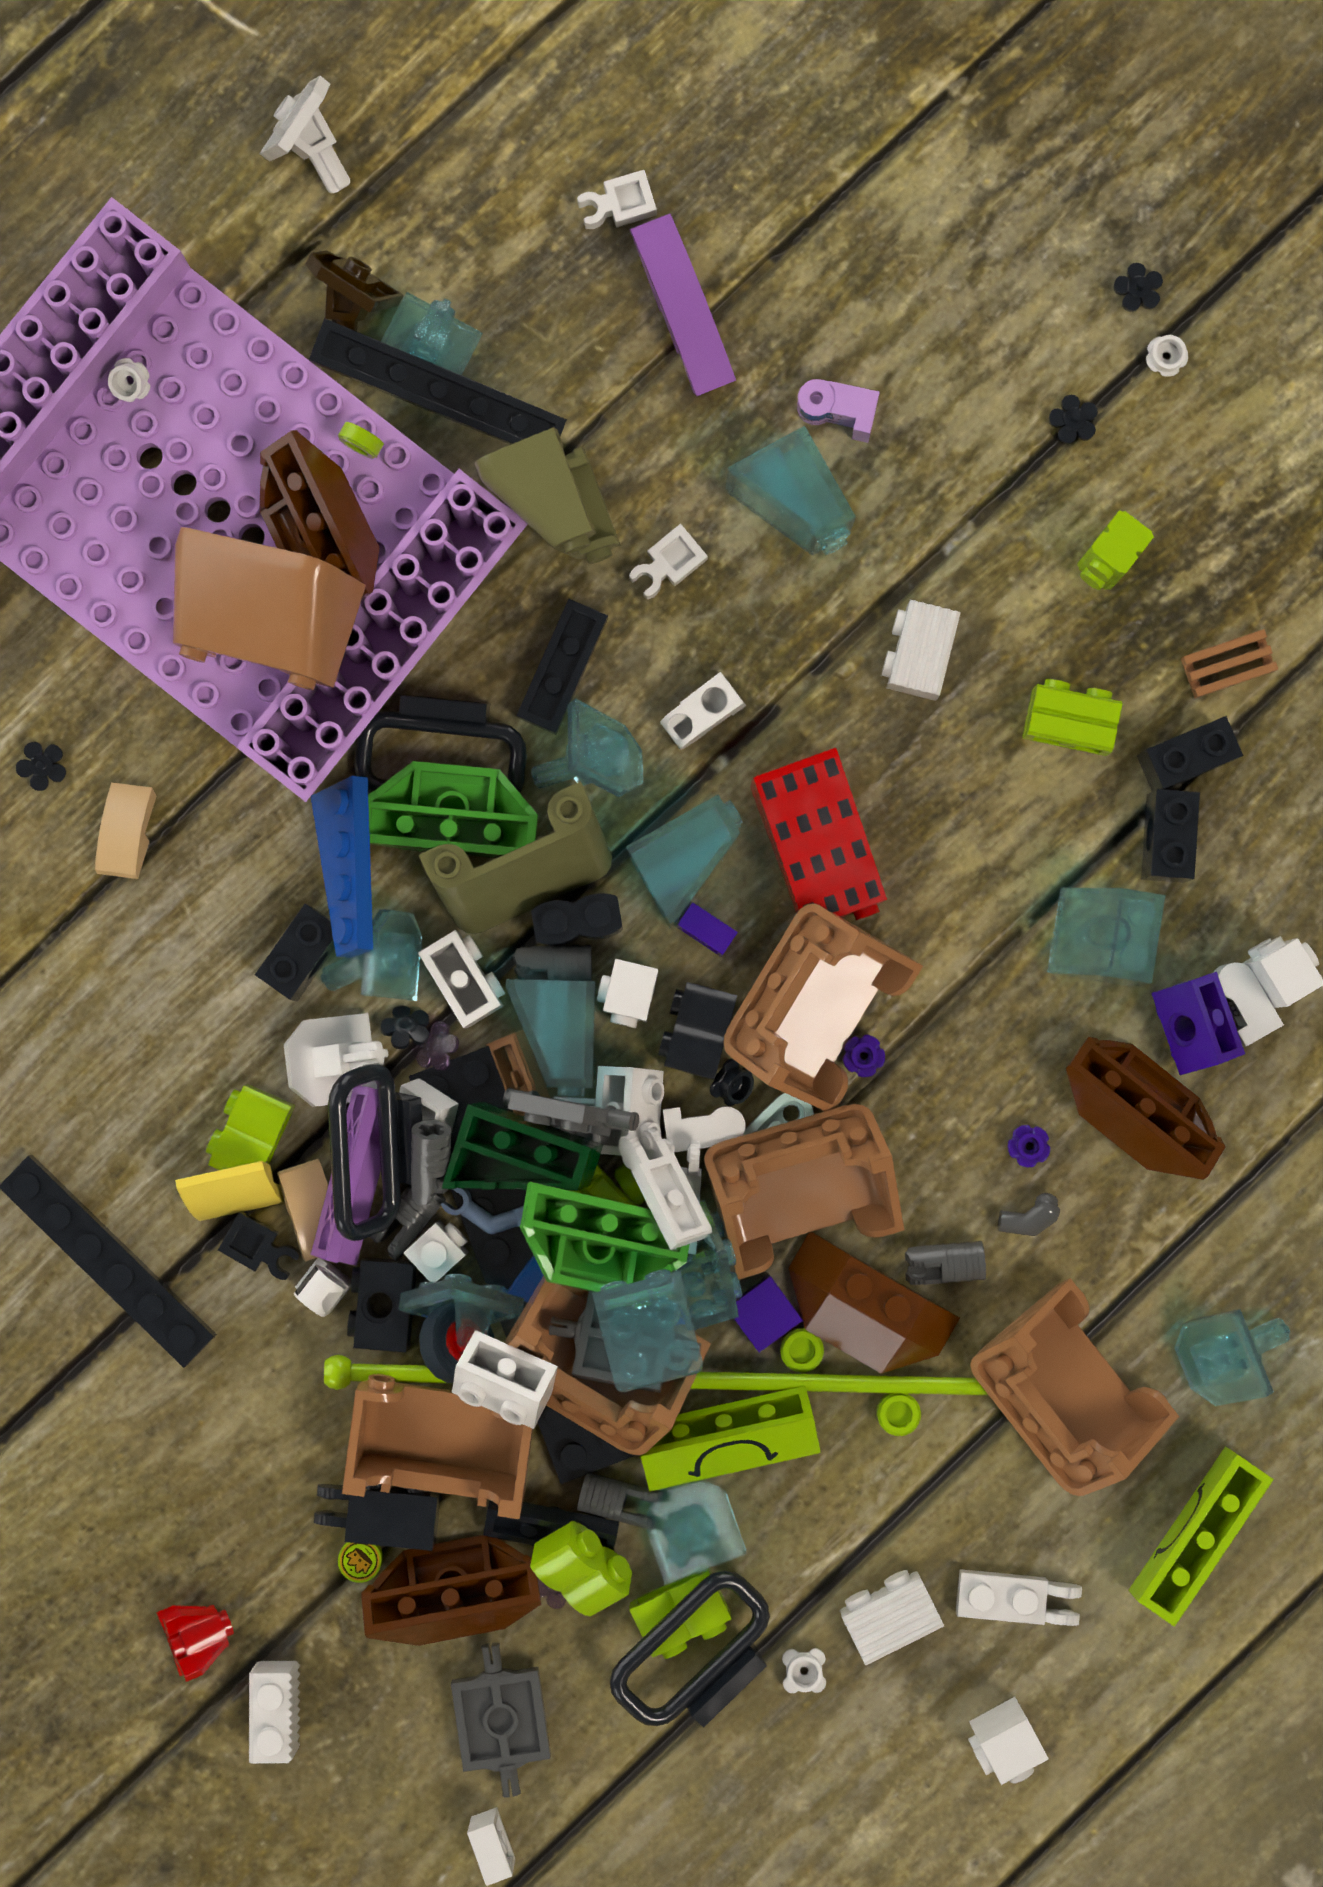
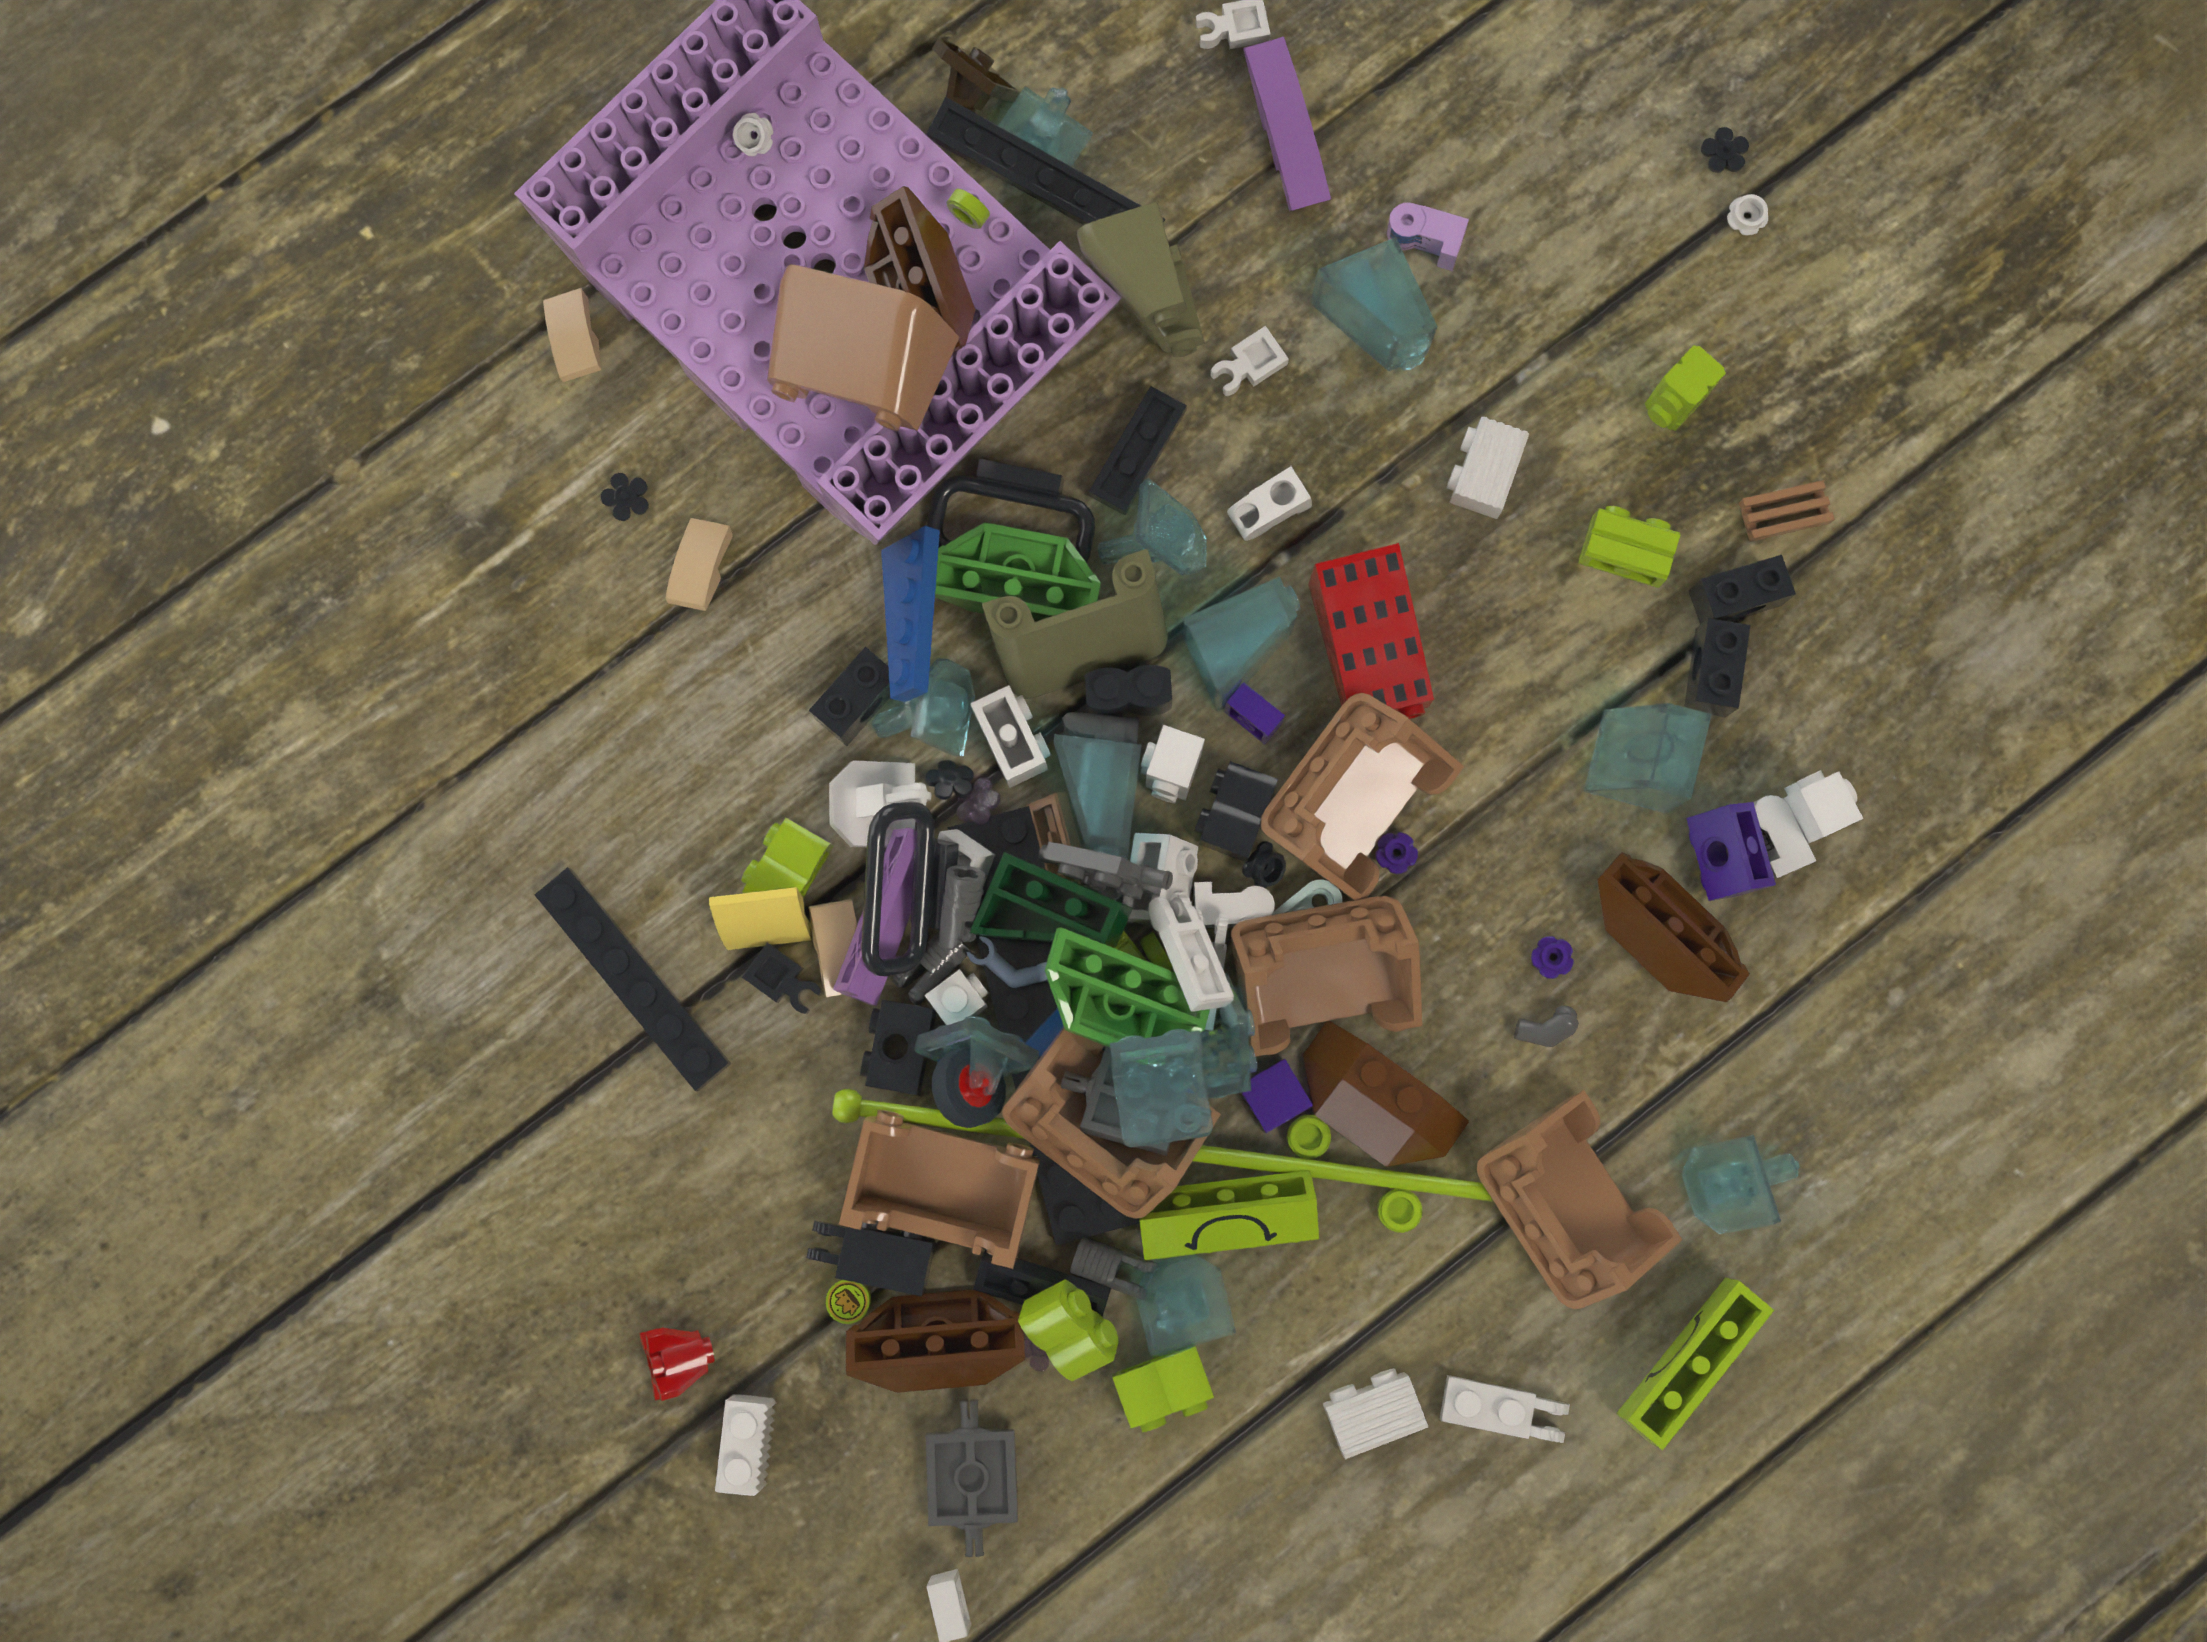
camera: 10 degrees right, 5 degrees down
white leg [294,1258,351,1317] -> none
white brick [452,1330,558,1429] -> none
black bar [610,1571,770,1728] -> none
white plate [782,1648,826,1693] -> none
dark grey hinge [905,1241,986,1285] -> none
white brick [968,1697,1049,1785] -> none
black plant [1049,395,1098,444] -> none

